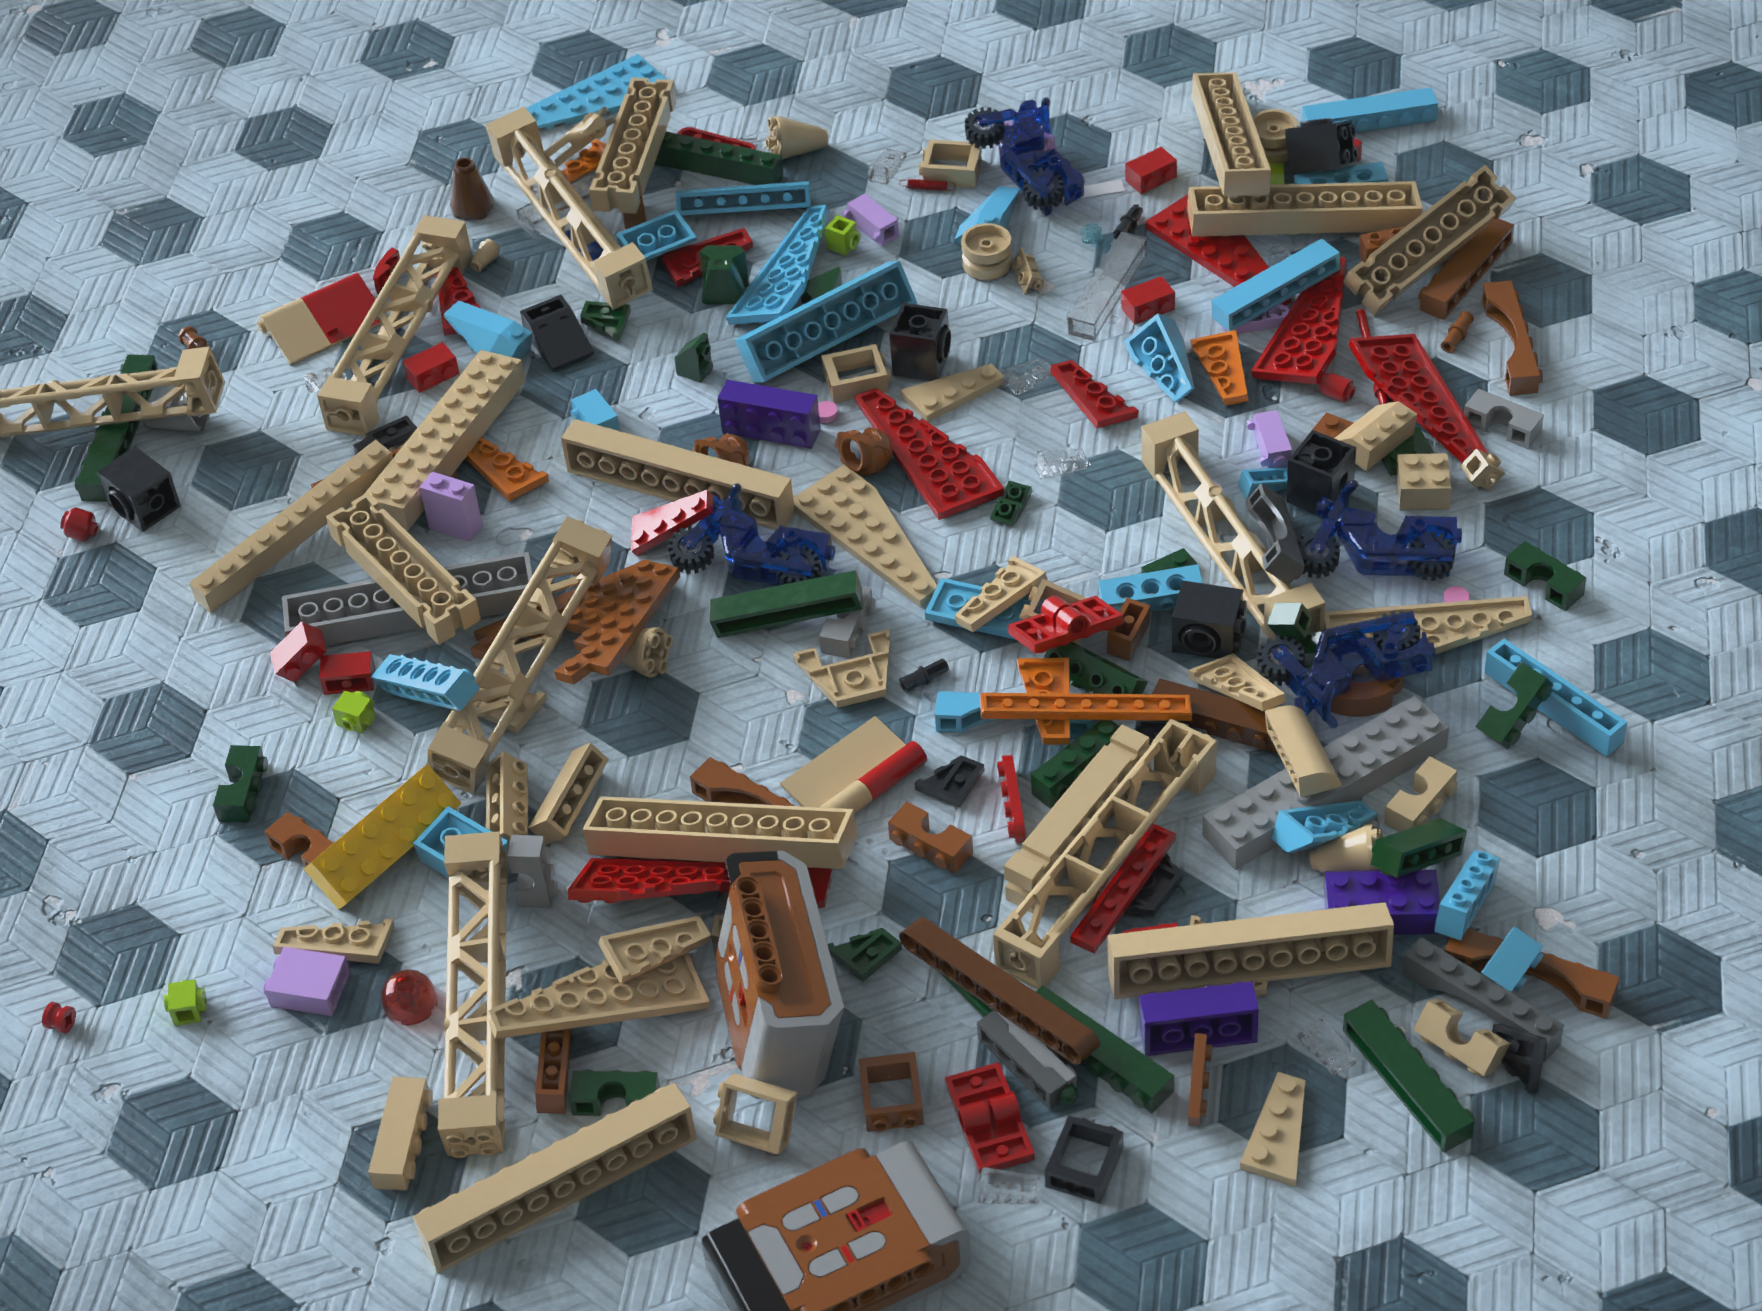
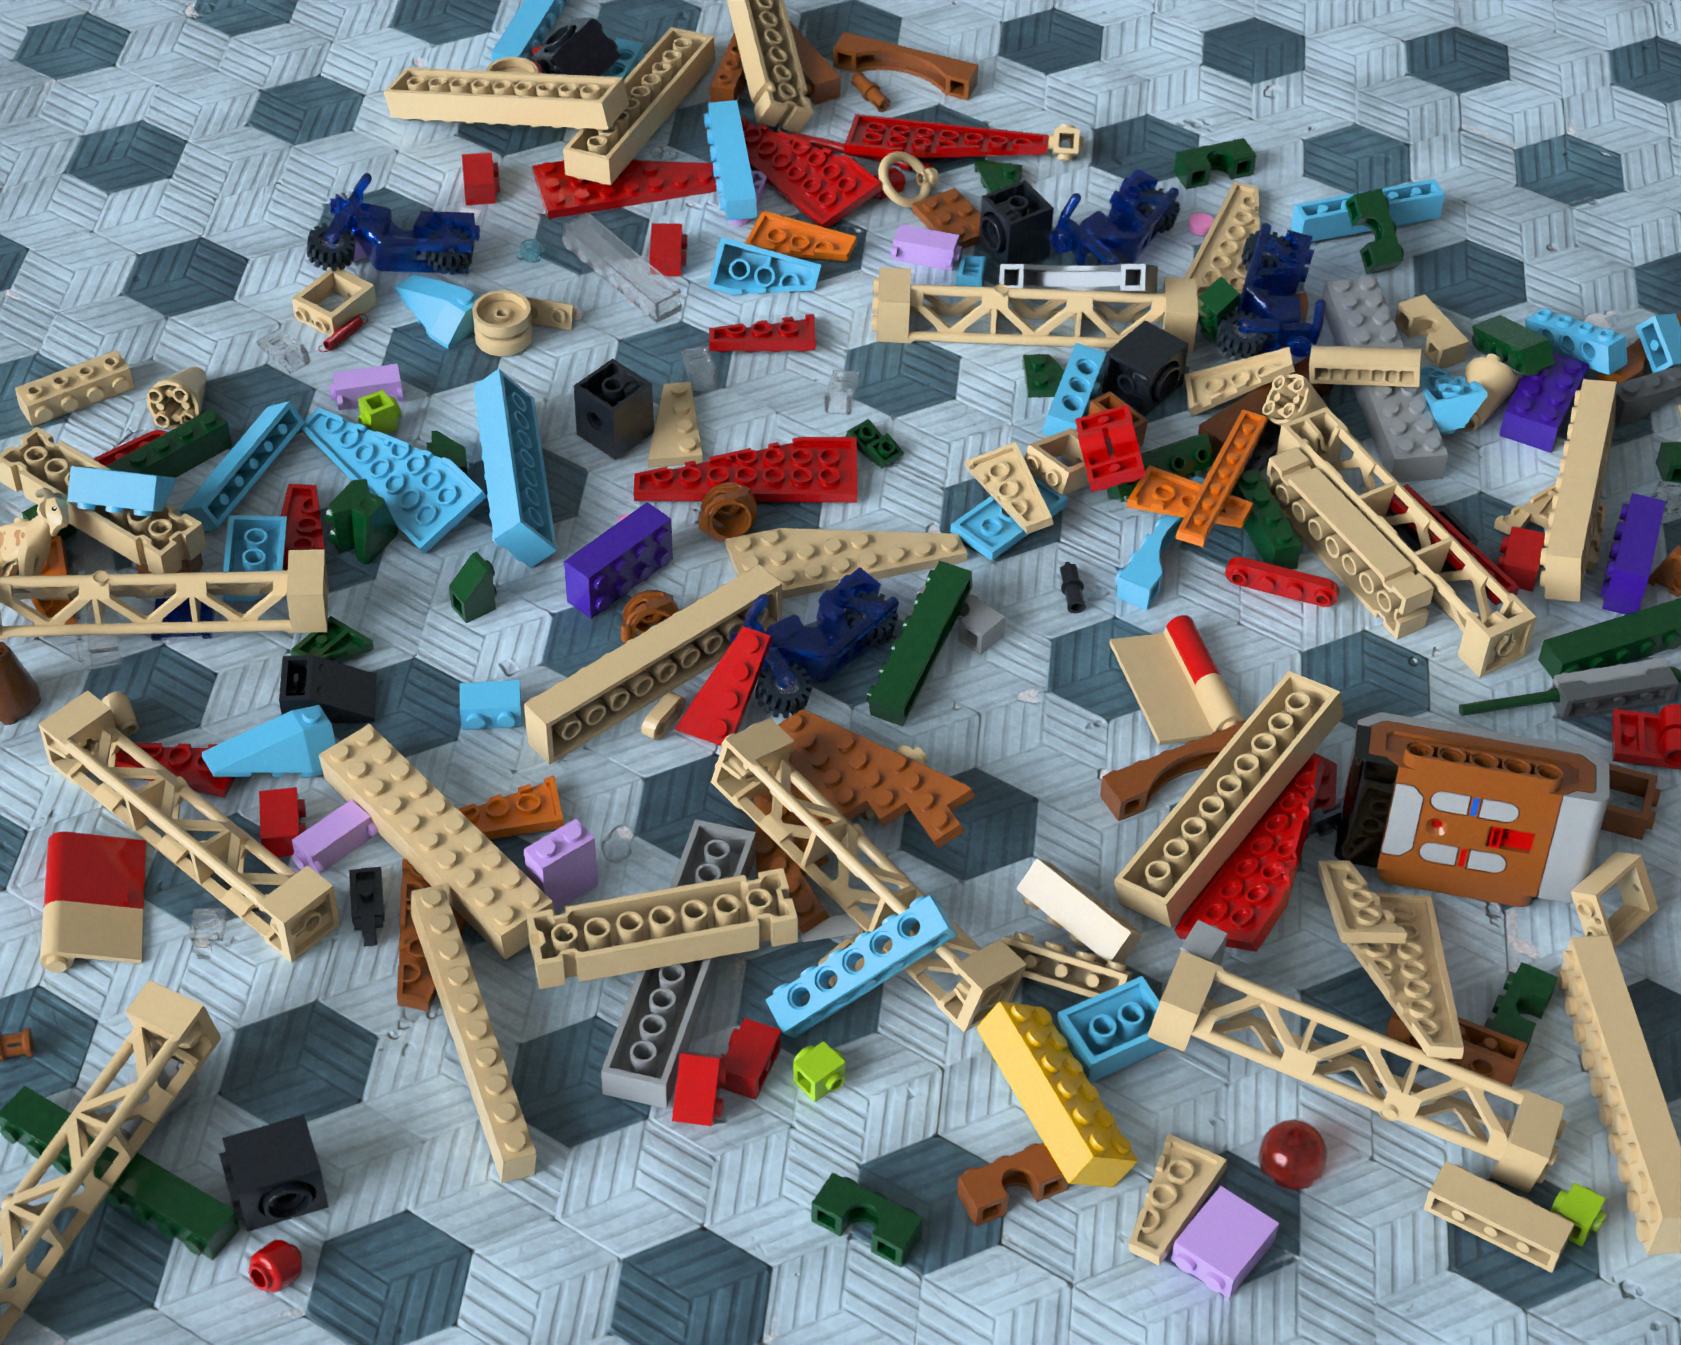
camera: 70 degrees left, 0 degrees up
red slope [373,247,400,295] -> none
tan wing [793,629,891,708] -> none
tan window [822,344,891,403] -> none
dark orange arch [888,802,973,874] -> none
reddish brown beam [899,917,1100,1065] -> none
black wing [914,755,985,807] -> none
black axle [1113,204,1143,241] -> none
tan slope [1334,401,1417,471] -> none
tan brick [1396,453,1451,510] -> none
light grey arch [1464,389,1544,449] -> none
none -> tan brick [15,350,134,427]
none -> medium azure slope [67,466,175,517]
none -> lavender brick [292,800,378,874]
none -> tan beam [641,691,686,741]
none -> tan piece [878,152,939,208]
none -> tan cone [1262,374,1332,426]
none -> lime brick [1550,1182,1607,1247]

